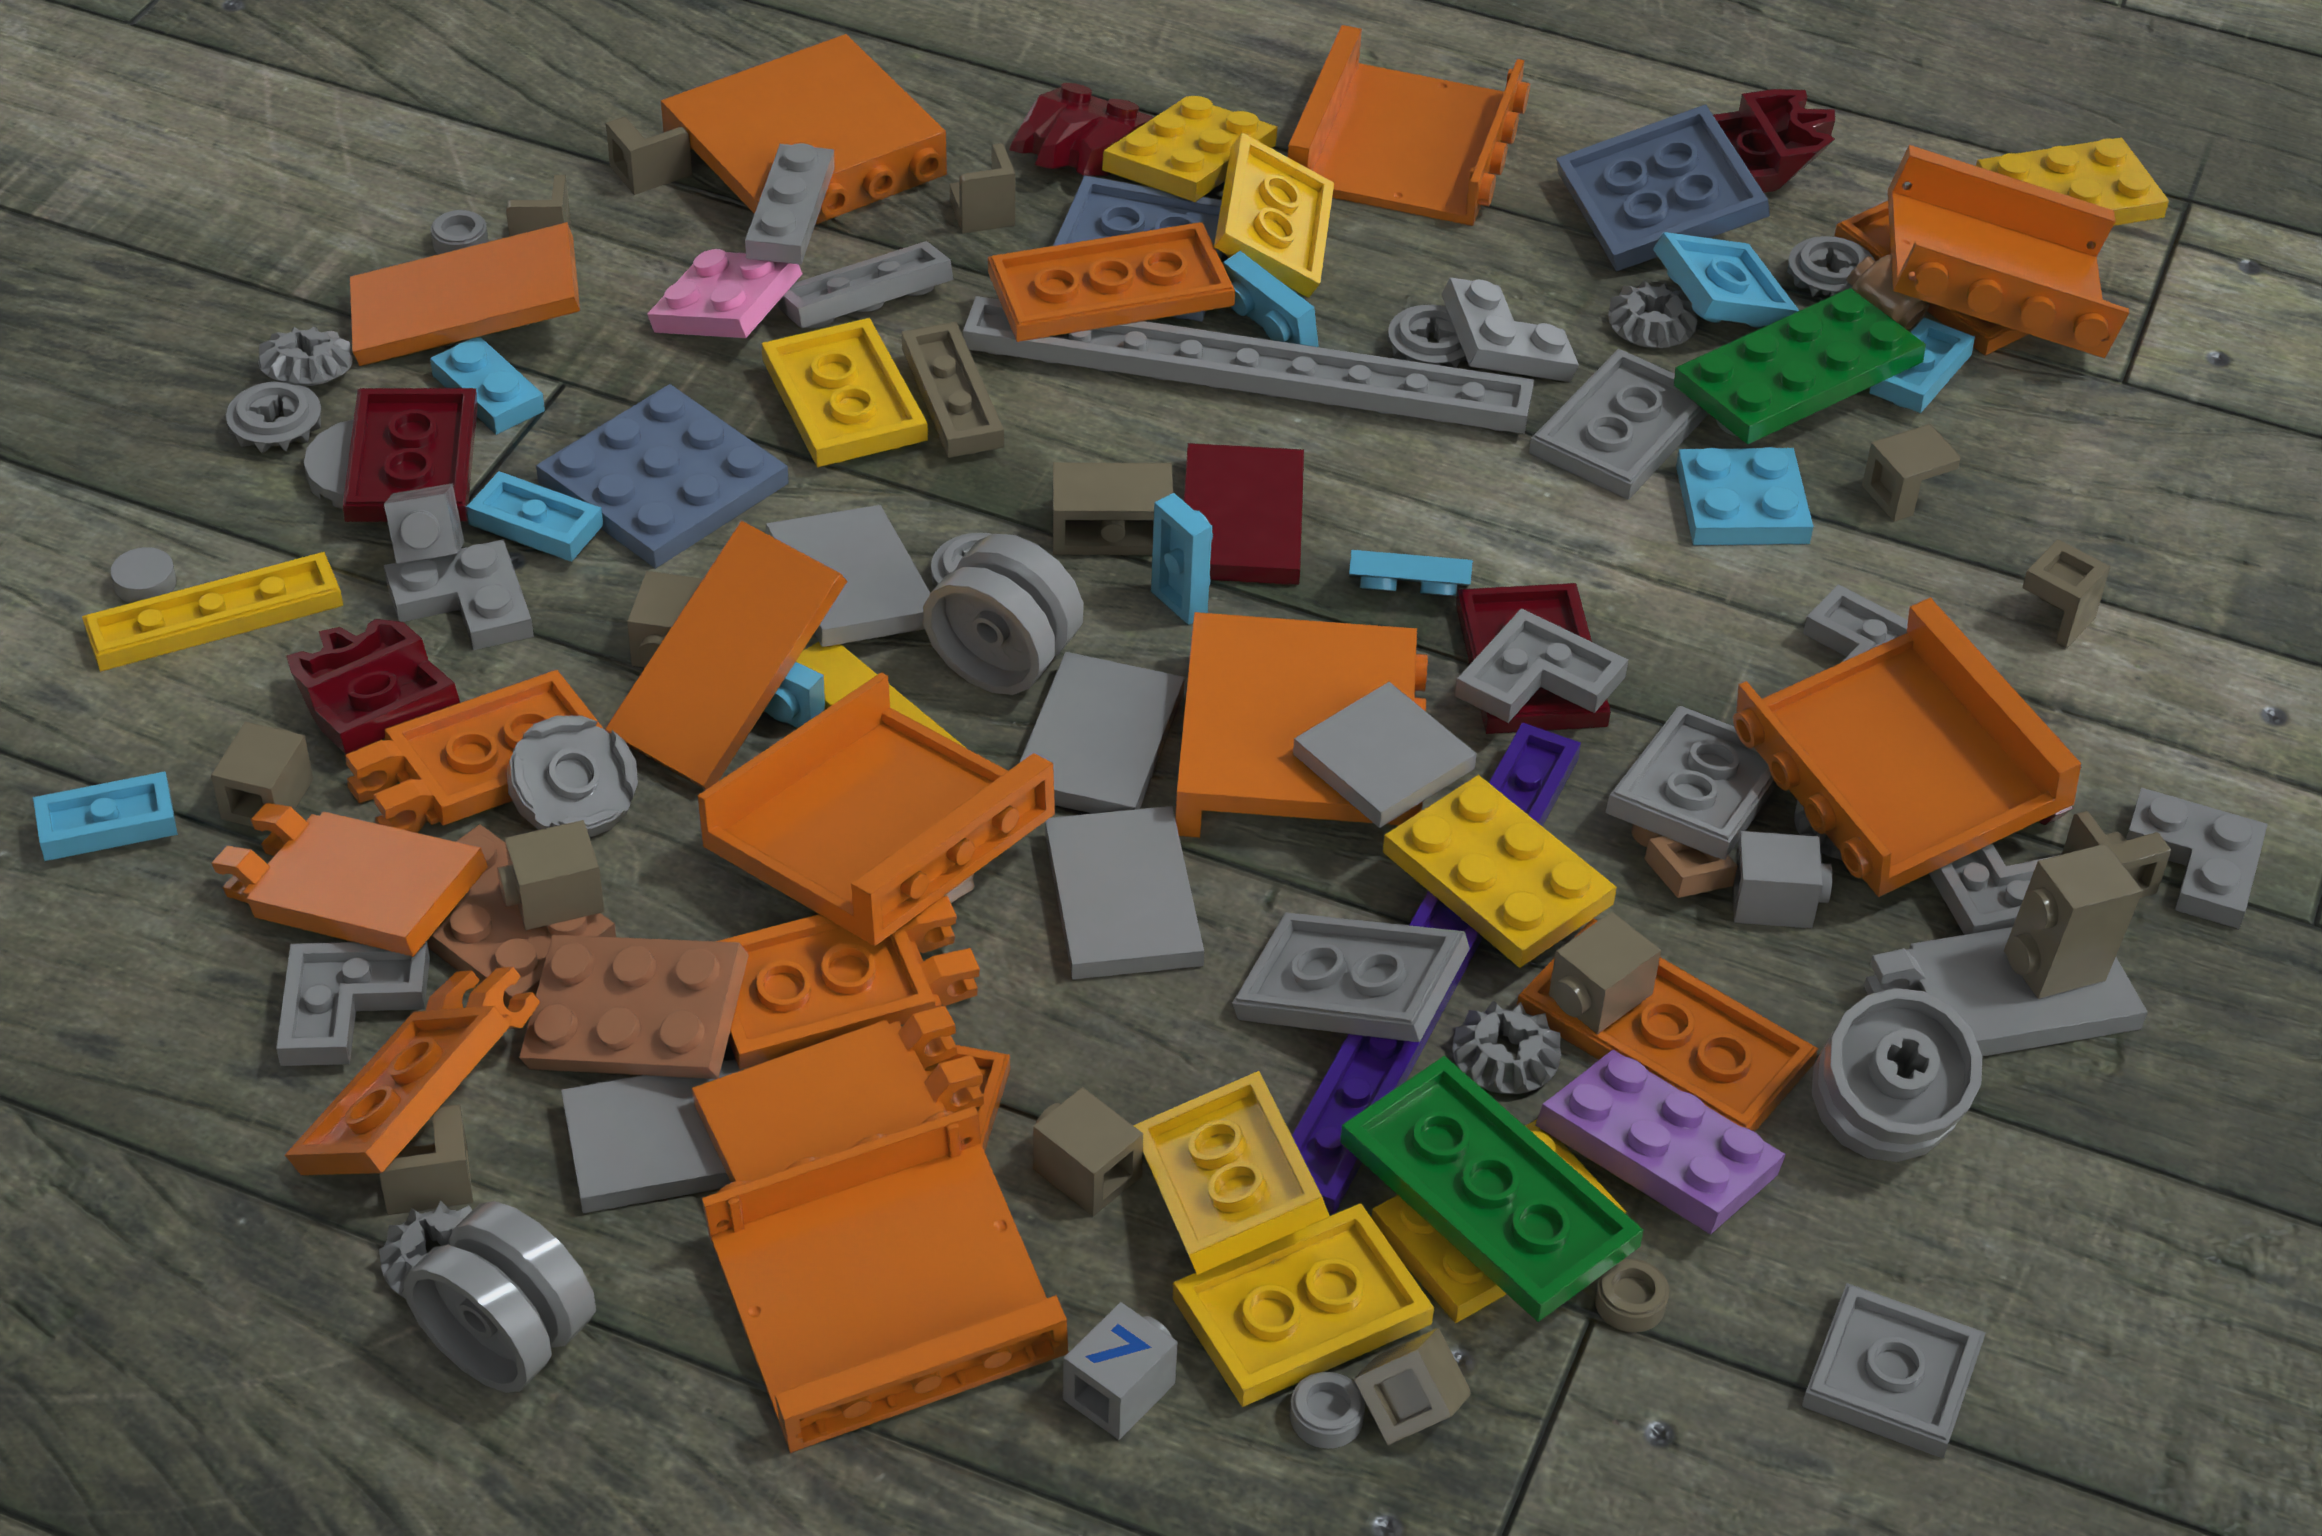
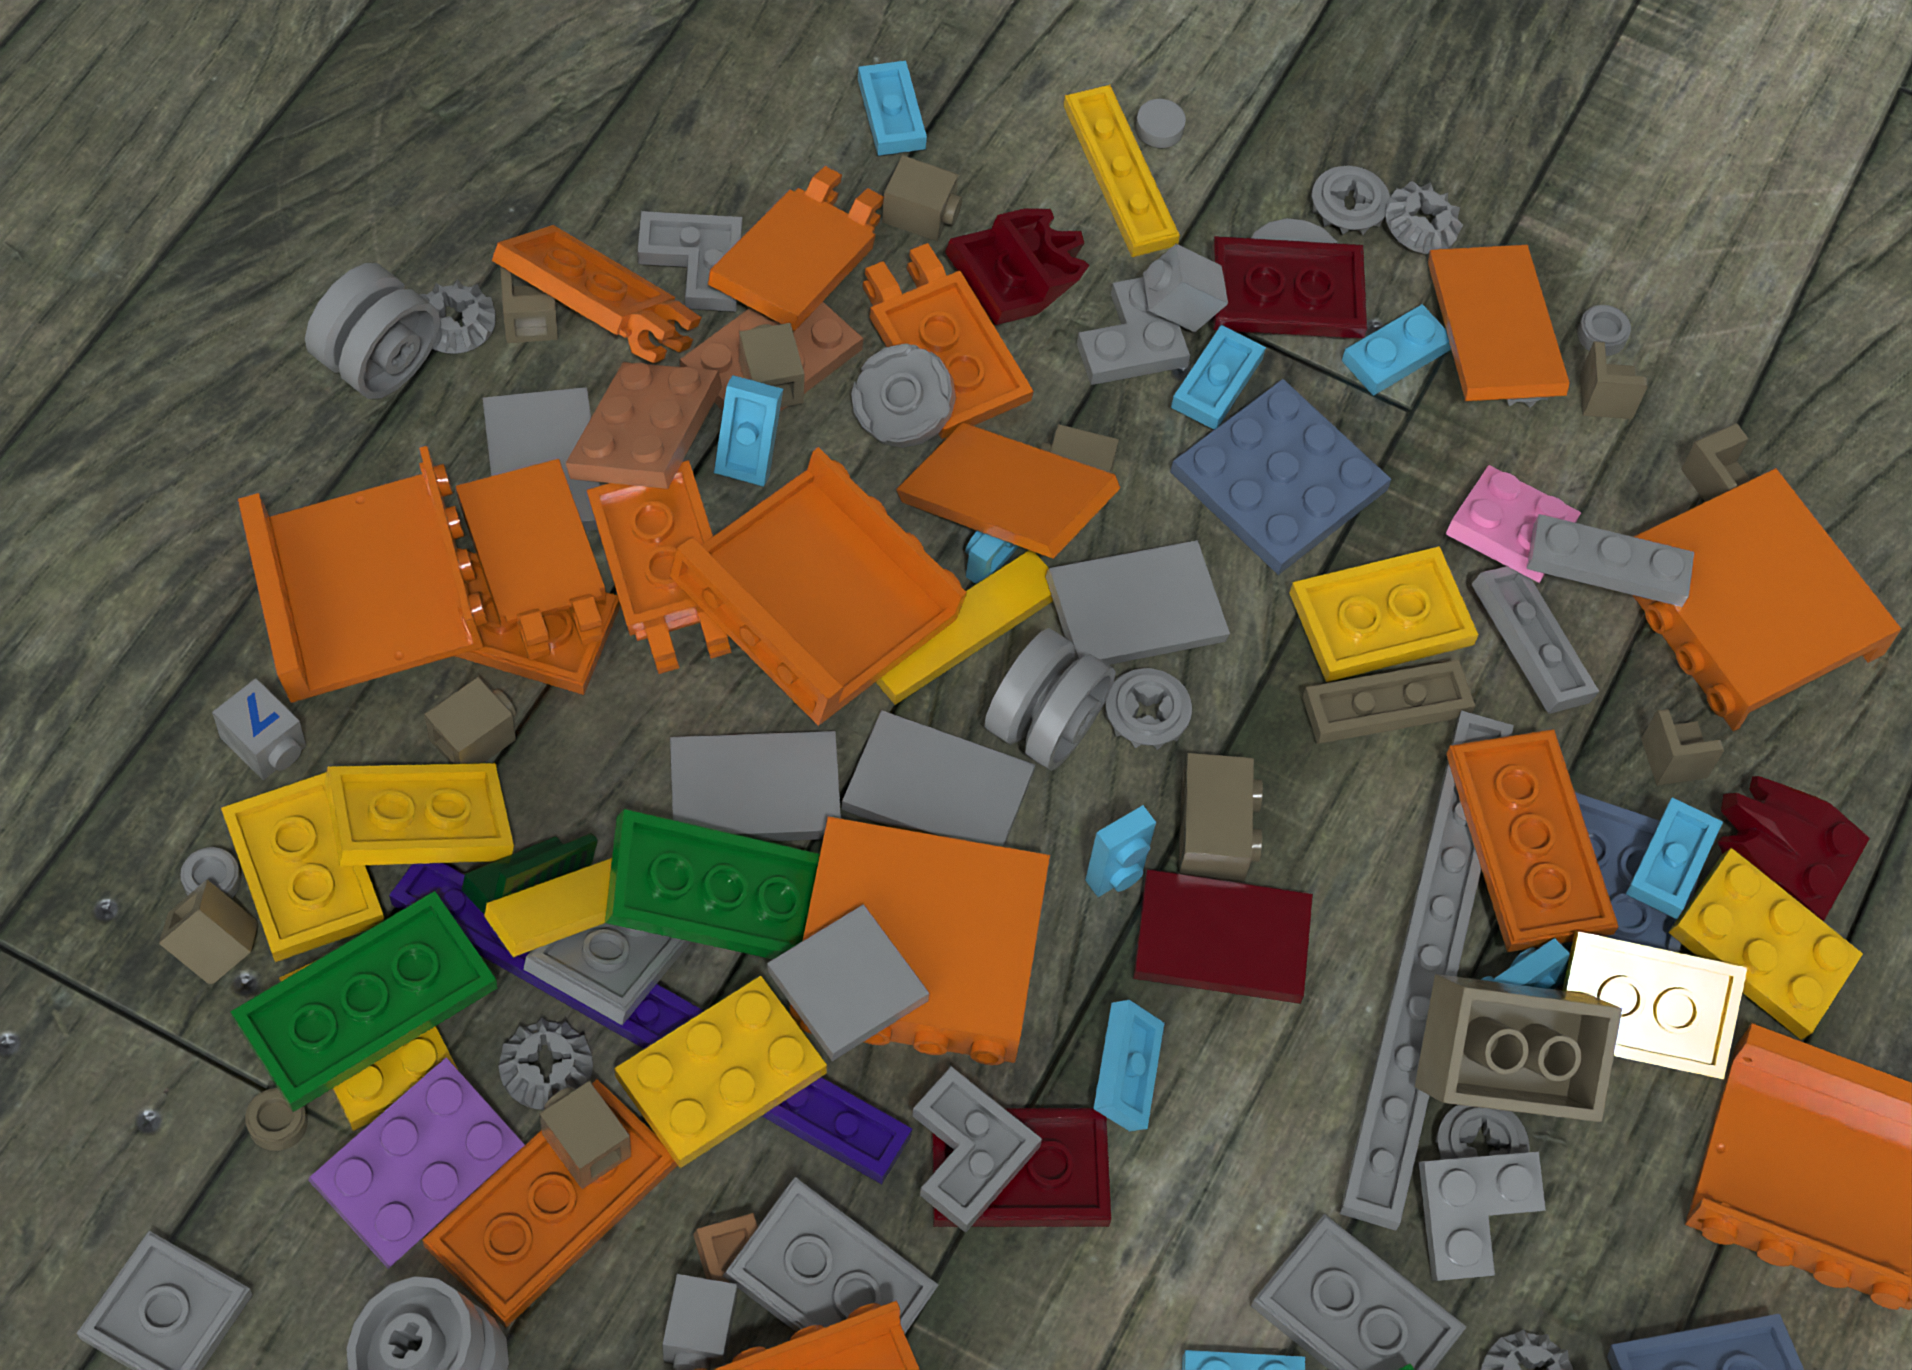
camera: 90 degrees right, 15 degrees up
none -> dark green panel [461,833,598,914]
none -> yellow tile [484,858,612,957]
none -> green plate [605,809,820,959]
none -> medium azure plate [714,375,783,487]
none -> dark tan brick [1415,974,1623,1122]
none -> medium azure plate [1626,797,1723,919]

